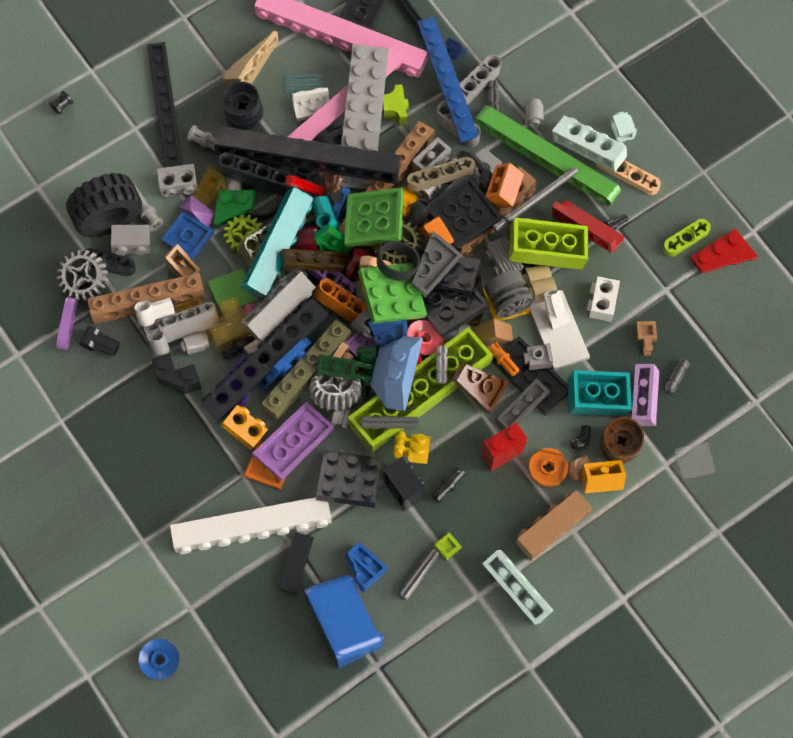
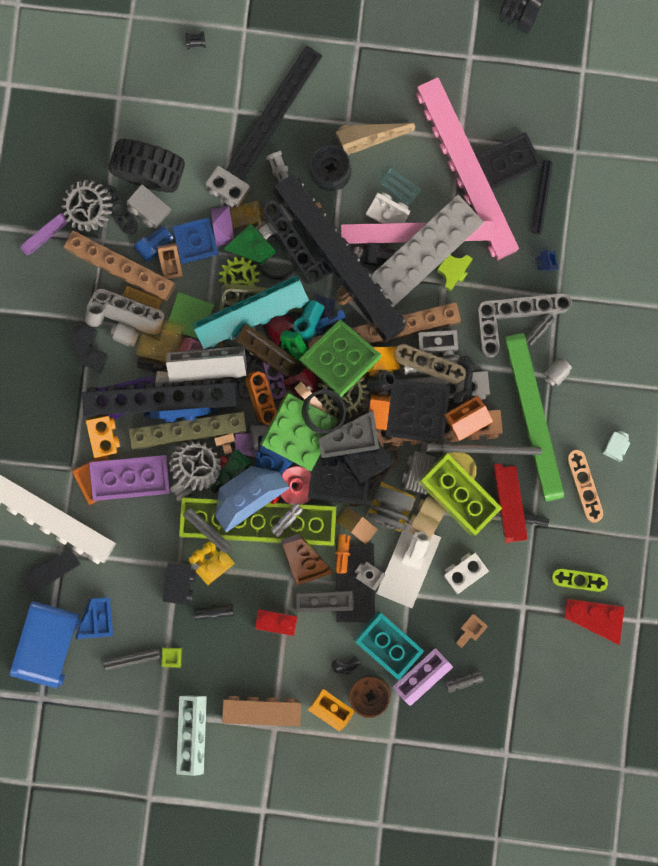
camera: 45 degrees right, 15 degrees up
black piece [79,326,120,357] -> none
light grey pin [132,180,164,231] -> none
white piece [134,298,175,326] -> none
red axle [285,175,327,197] -> none
black plate [316,450,382,508] -> none
dark green hinge [317,354,373,381] -> none
blue plate [417,17,478,142] -> none
orange plate [529,448,568,487] -> none
light aqua brick [552,115,627,172] -> none
medium nougat arm [568,454,590,481] -> none
clear piece [675,443,716,480] -> none
none -> blue piece [134,226,174,262]

